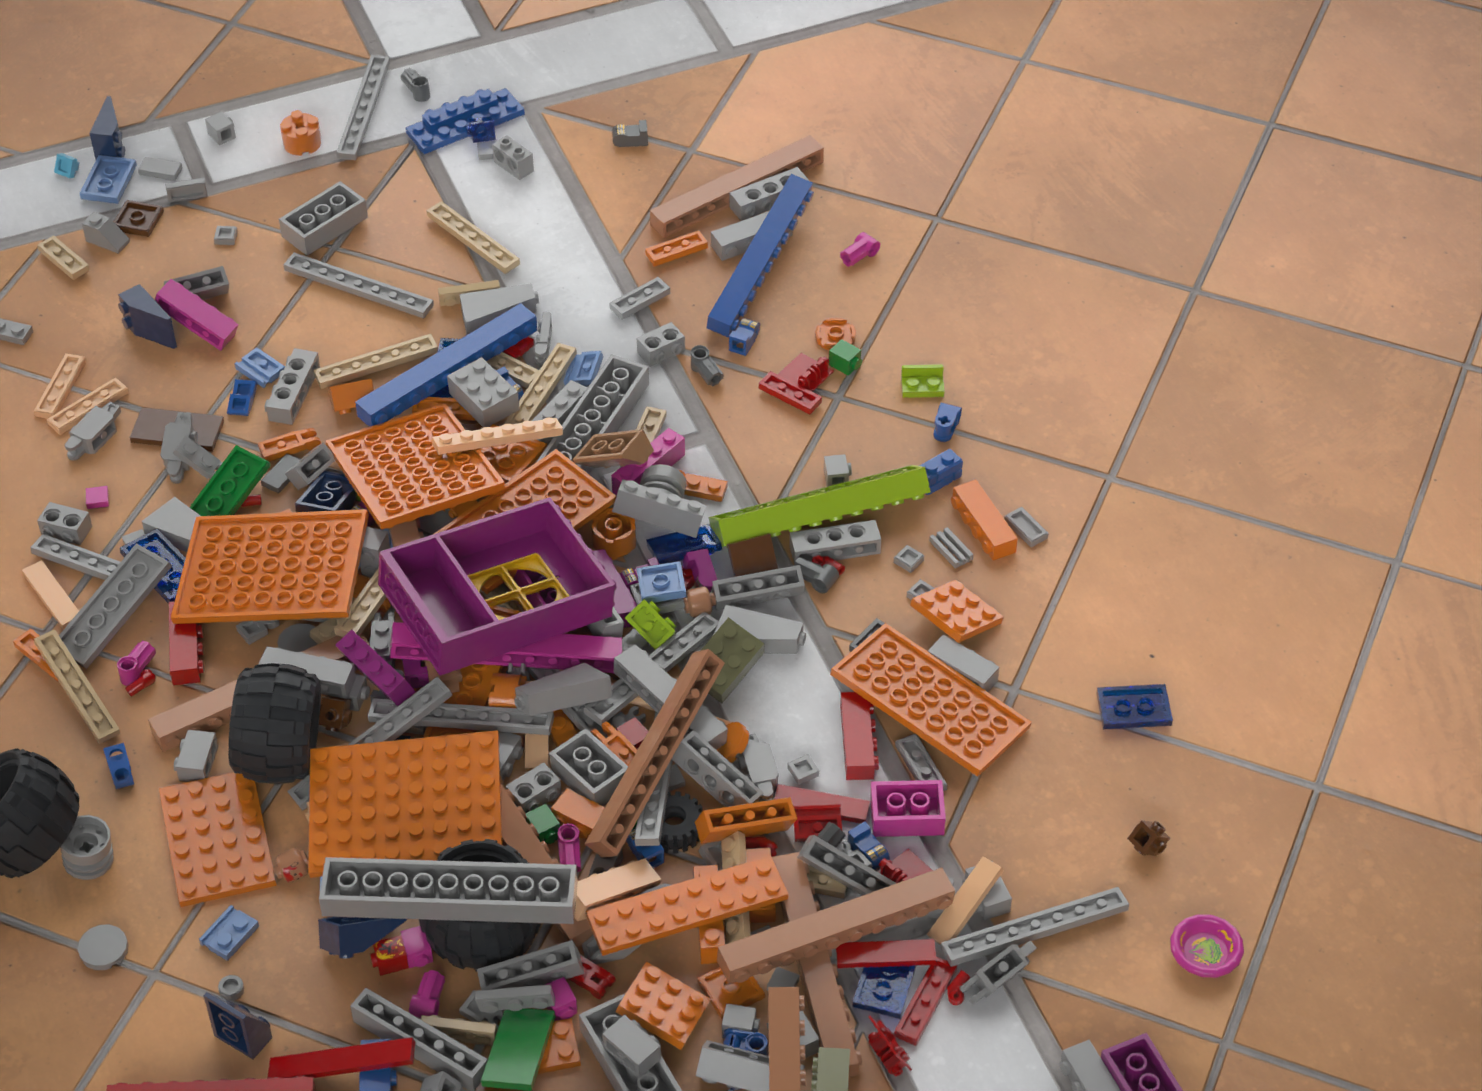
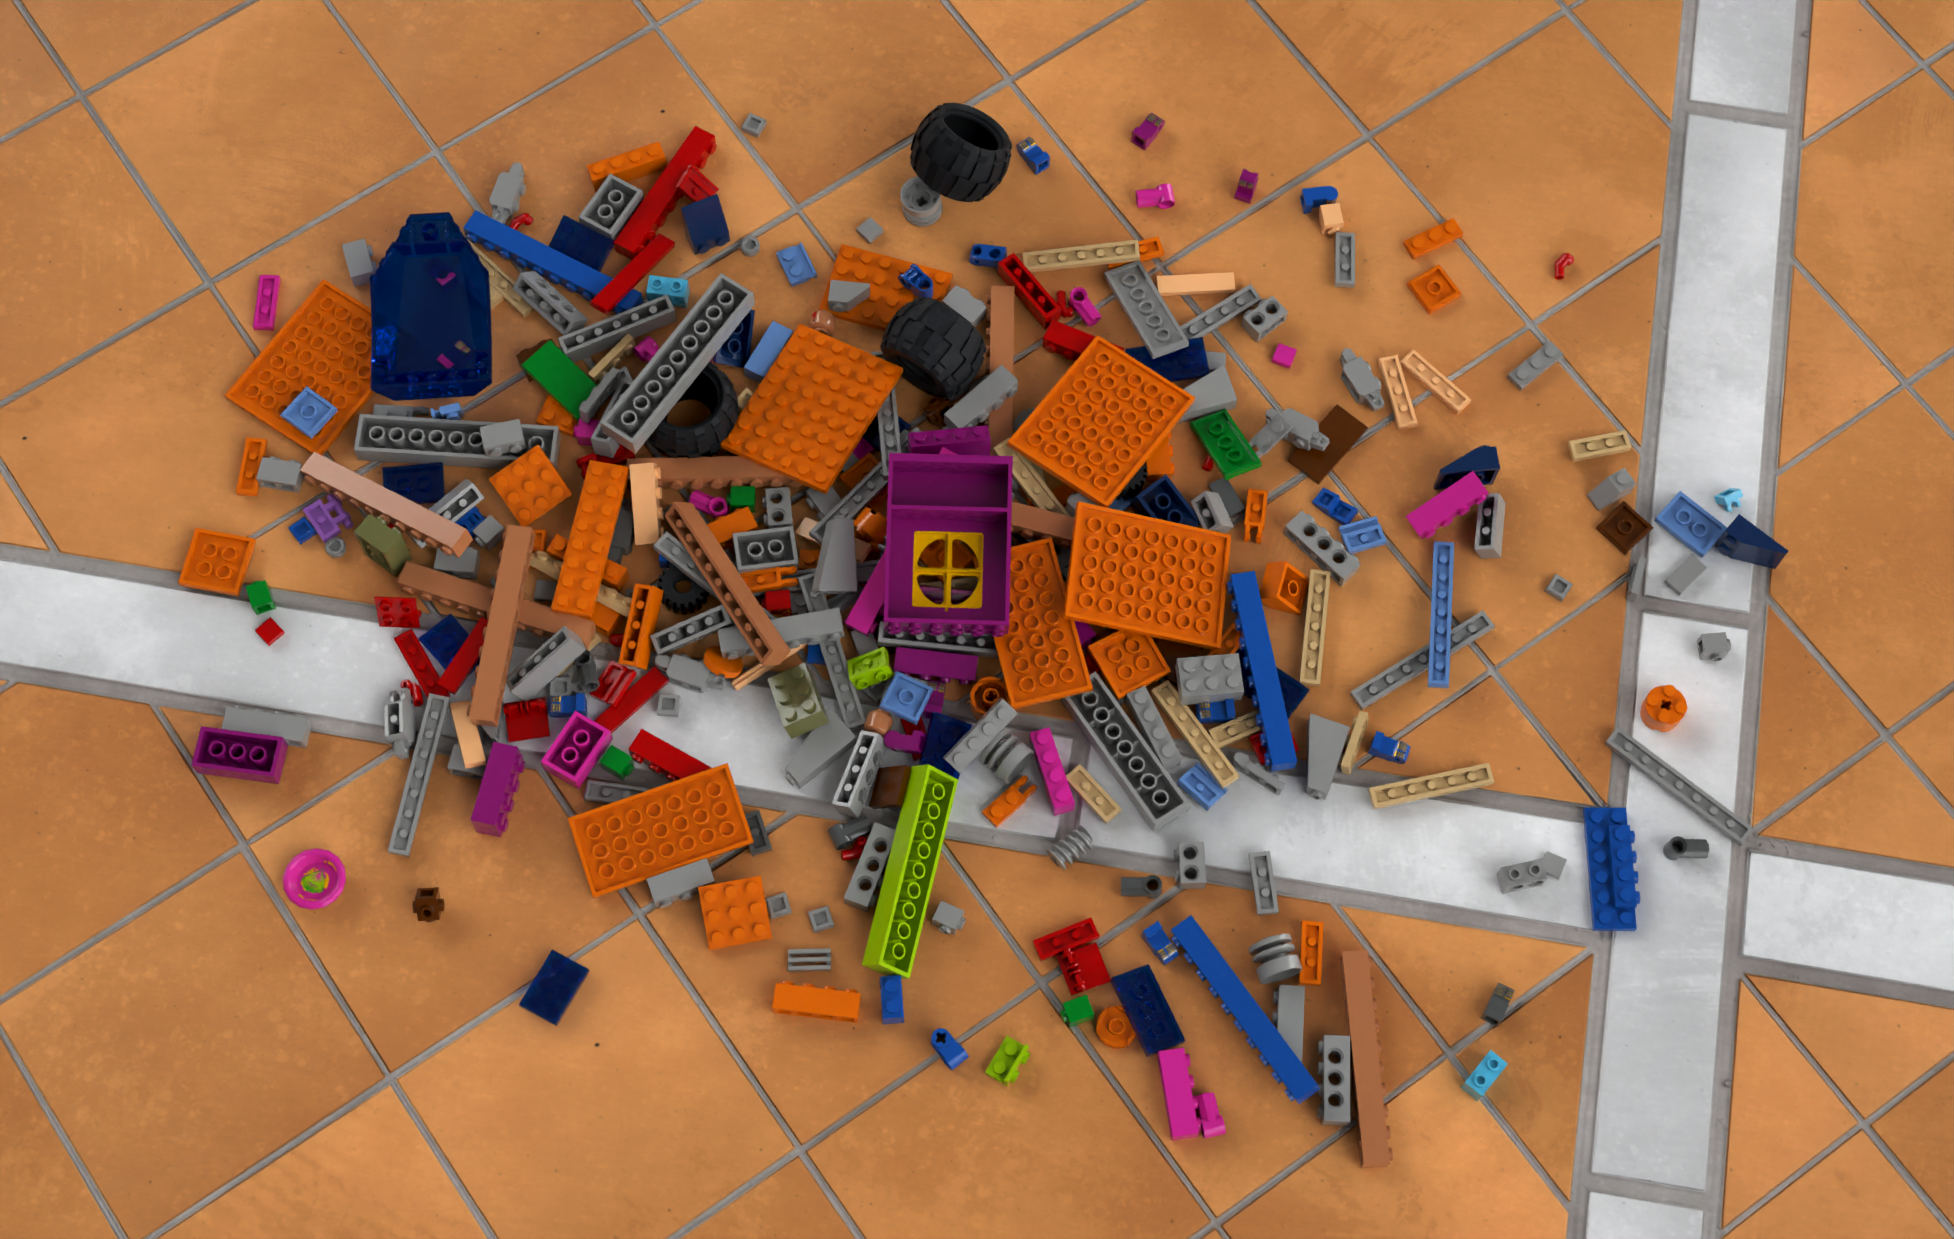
camera: 120 degrees right, 20 degrees up
light grey tile [78,925,128,970] -> none
light grey brick [279,181,368,255] -> none
light nougat plate [432,417,563,455] -> none
clear blue brick [466,116,496,143] -> none
medium nougat slope [572,429,654,468] -> none
light grey tile [1004,507,1049,547] -> none
none -> magenta brick [471,742,525,837]
none -> green brick [600,745,634,781]
none -> medium azure brick [646,275,690,308]
none -> red plate [675,165,719,203]
none -> light grey tile [741,113,767,138]
none -> light grey slope [828,280,870,312]
none -> light grey tile [856,217,884,244]
none -> blue piece [898,264,934,298]
none -> red brick [998,253,1061,329]
none -> light grey piece [1047,825,1093,870]
none -> clear blue plate [1110,964,1186,1057]
none -> dark pink brick [1157,1048,1202,1141]
none -> light grey wheel [1248,934,1303,984]
none -> blue leg [1368,731,1411,764]
none -> medium blue plate [1428,541,1454,688]
none -> medium azure brick [1460,1050,1508,1102]

